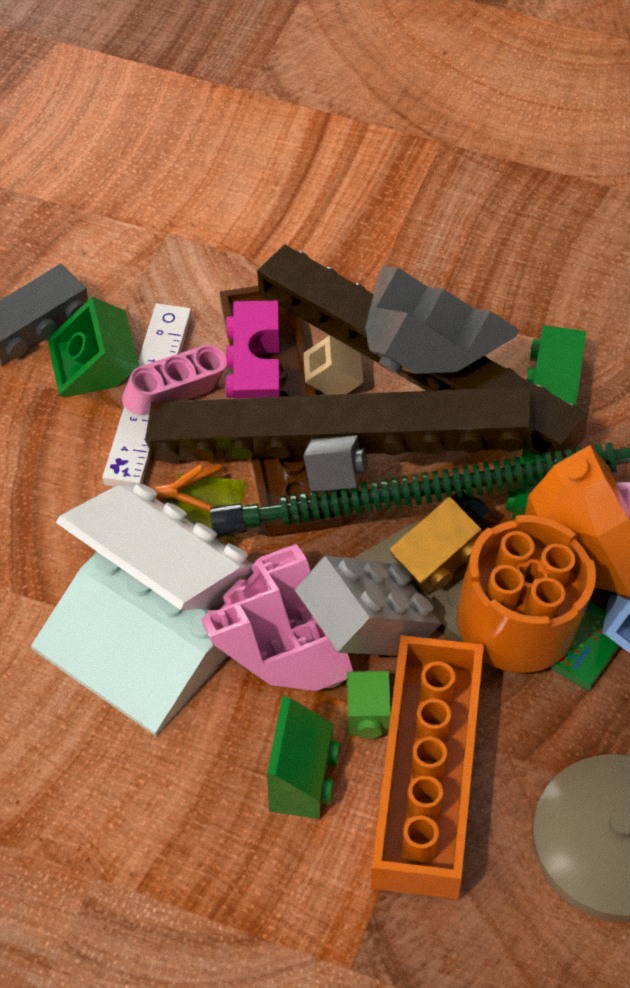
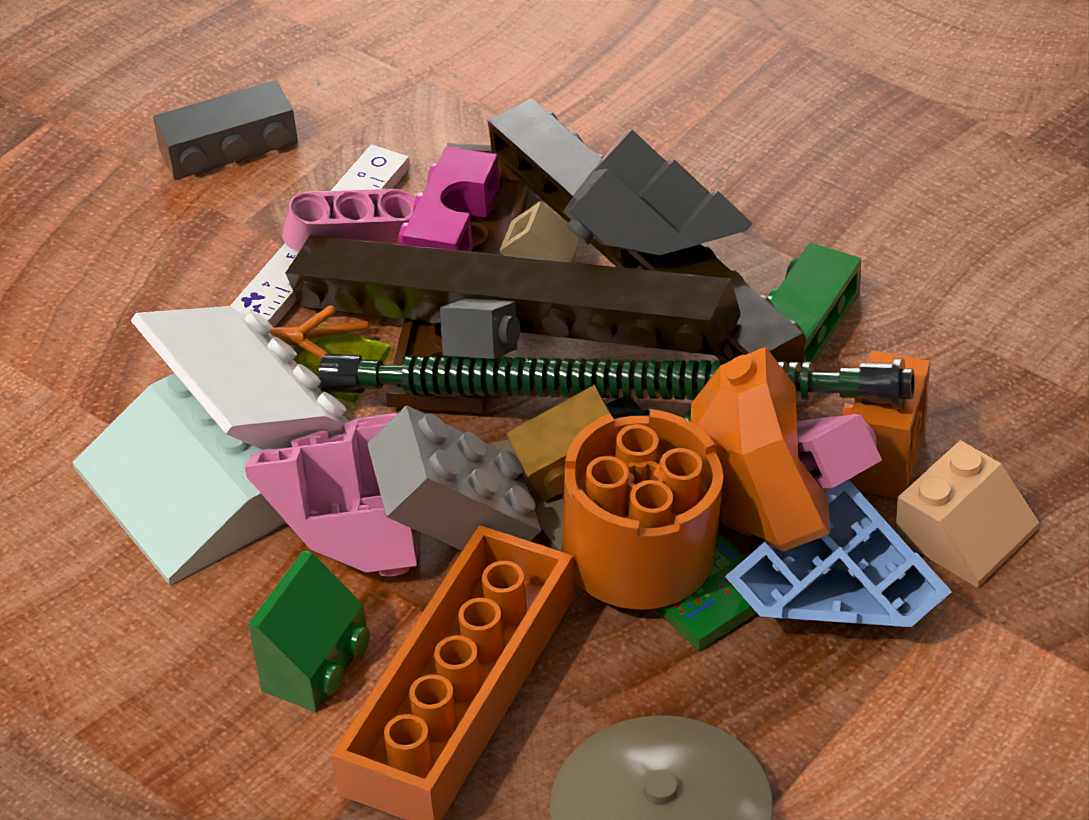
camera: 20 degrees right, 10 degrees down
green slope [47,297,139,397] -> none
bright green brick [347,671,391,739] -> none

